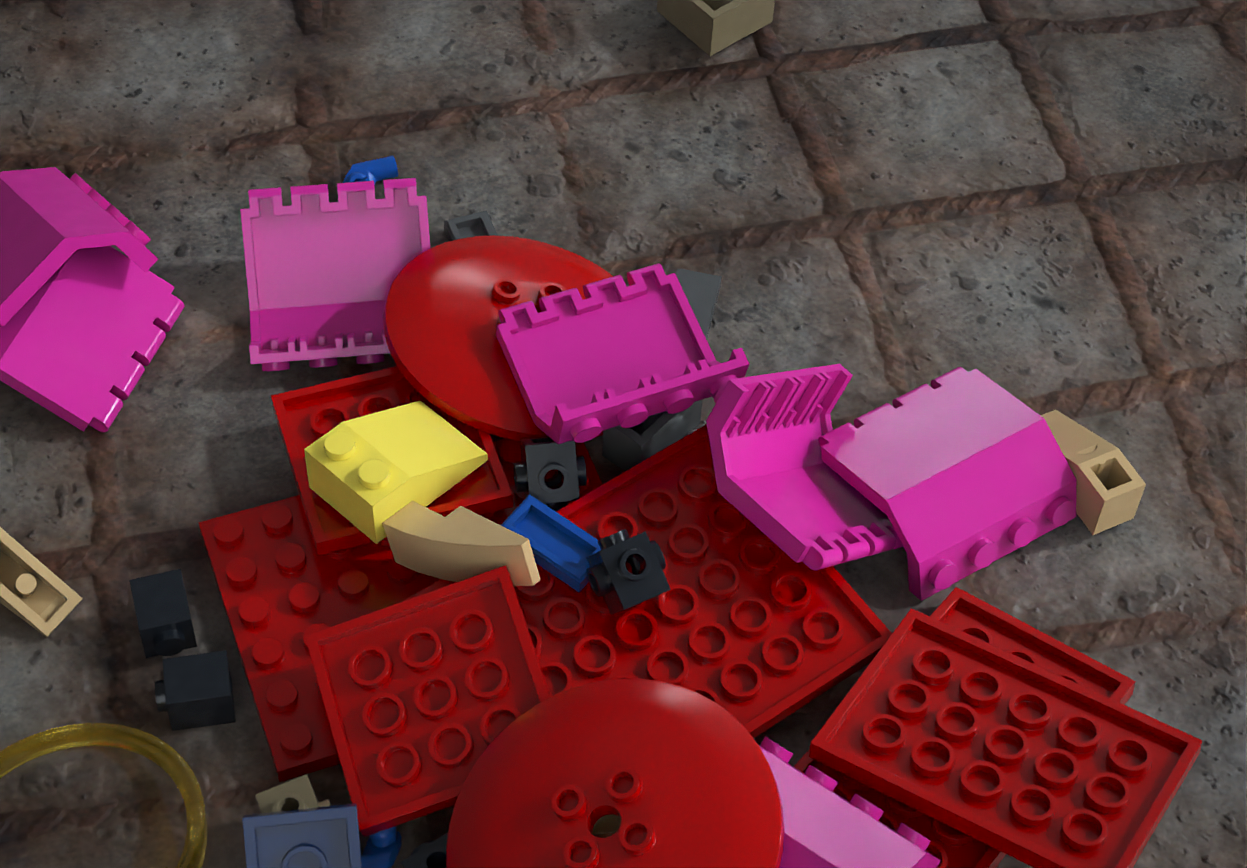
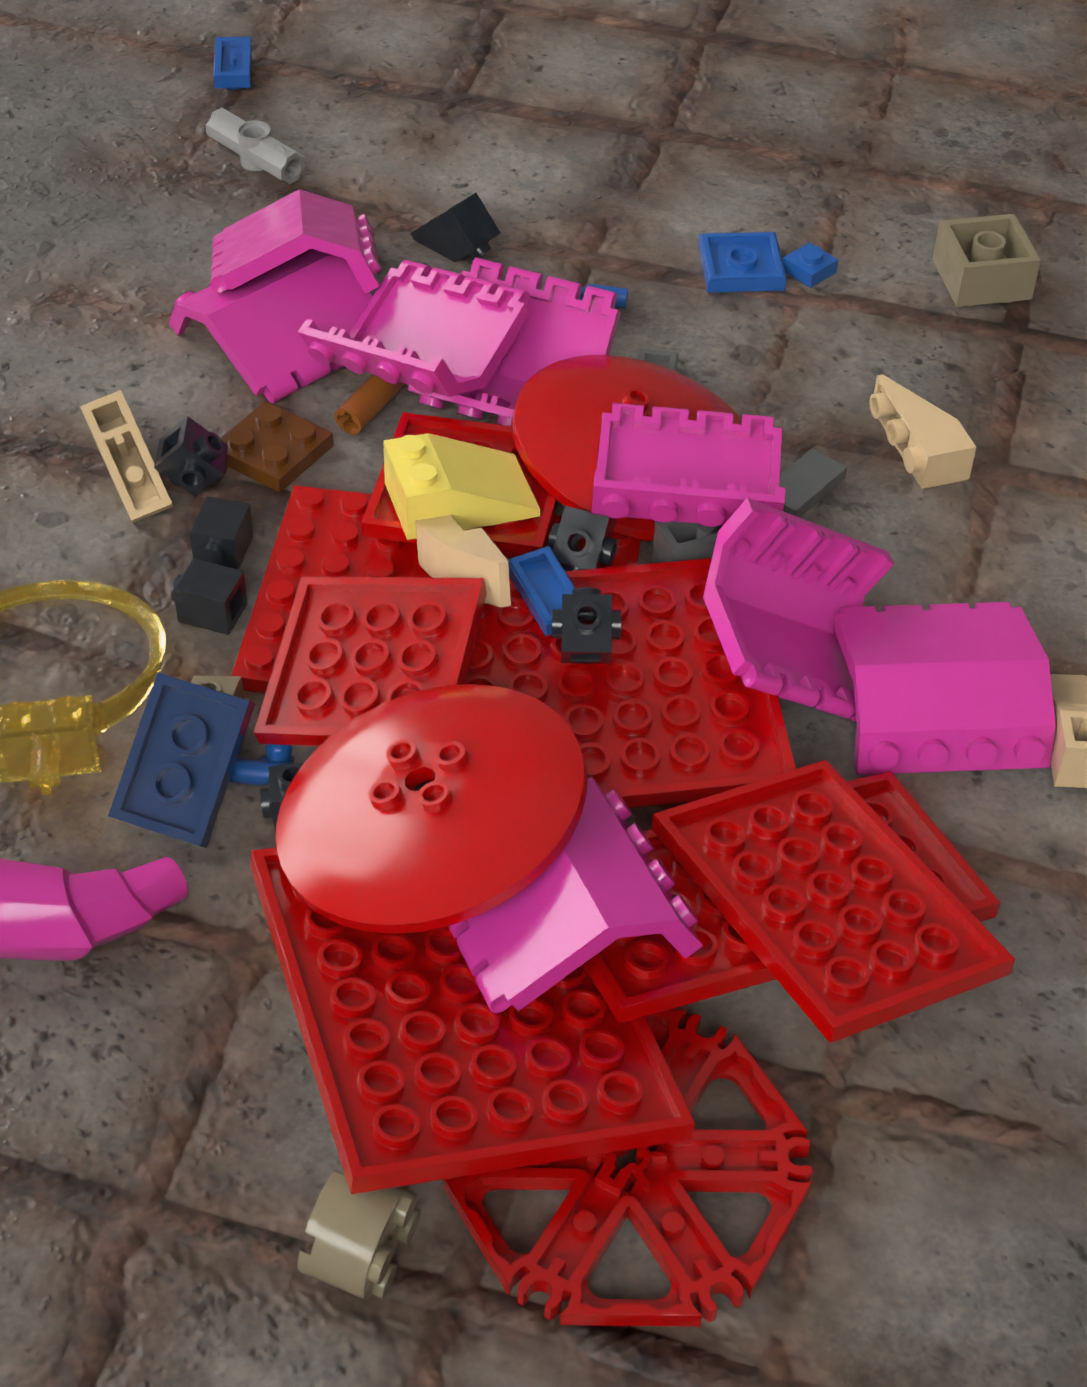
camera: 30 degrees right, 5 degrees down
none -> black brick [154,416,228,497]
none -> reddish brown plate [221,401,334,493]
none -> hinge [298,260,530,397]
none -> dark orange piece [334,374,406,435]
none -> black slope [410,192,501,262]
none -> blue tile [698,232,786,292]
none -> blue plate [783,242,838,288]
none -> tan slope [869,374,976,489]

